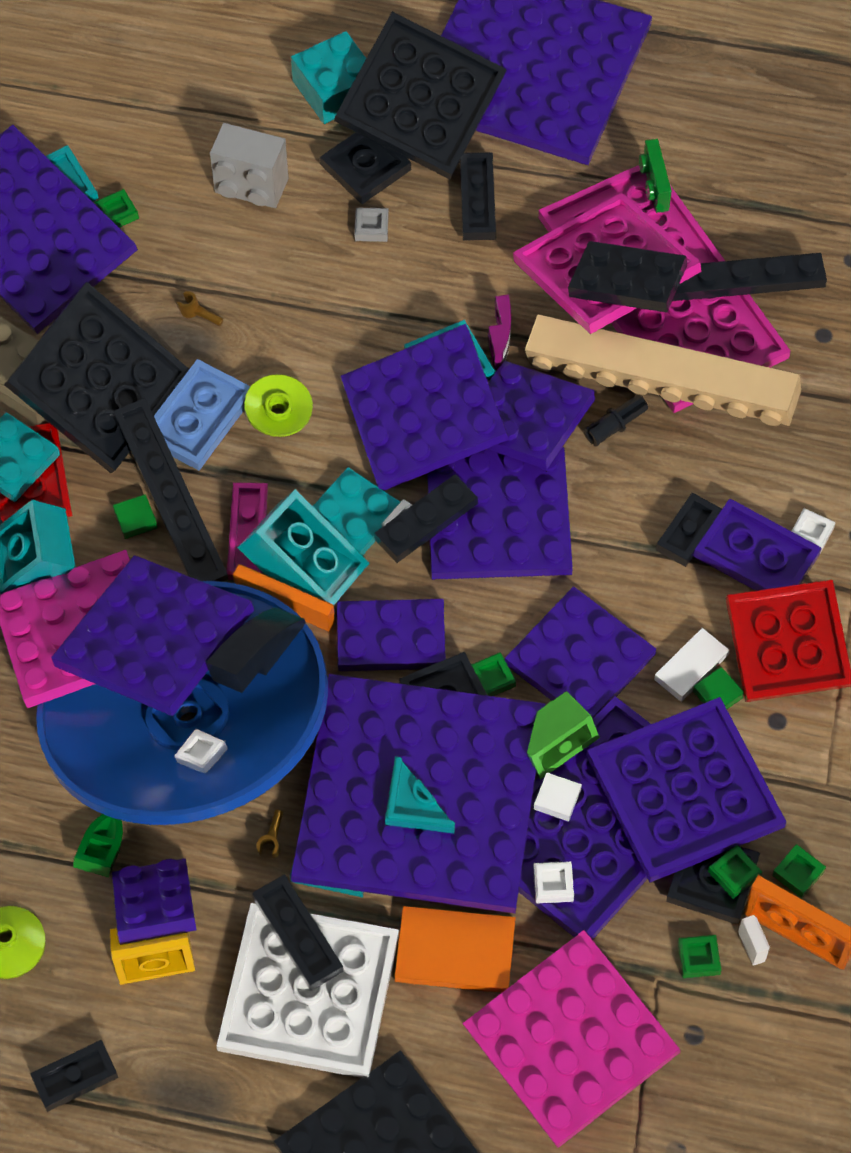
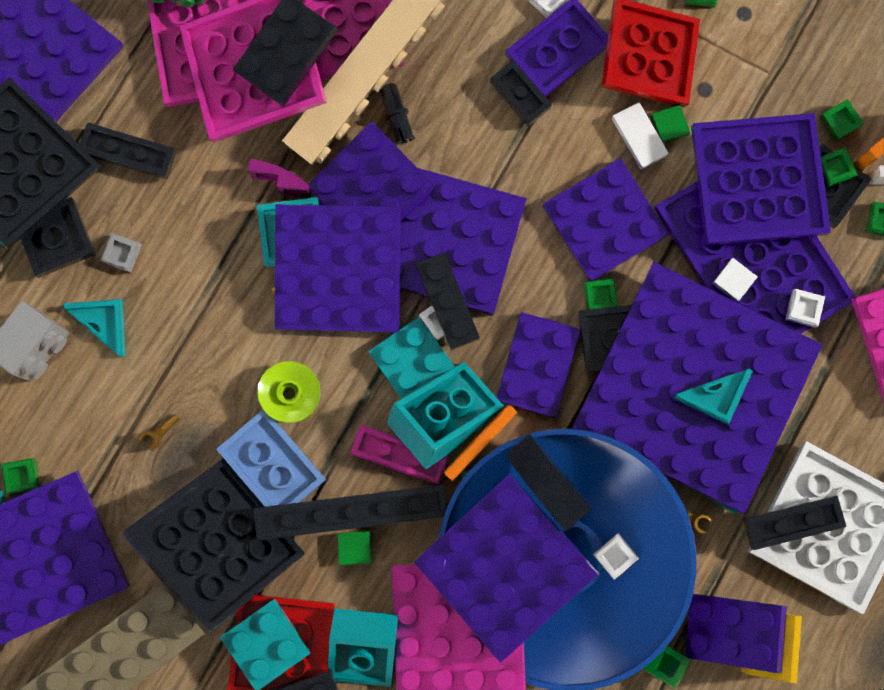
camera: 80 degrees left, 20 degrees up
orange tile [395,906,516,993] -> none
bright green slope [527,691,600,779] -> none
none -> teal tile [63,299,126,357]

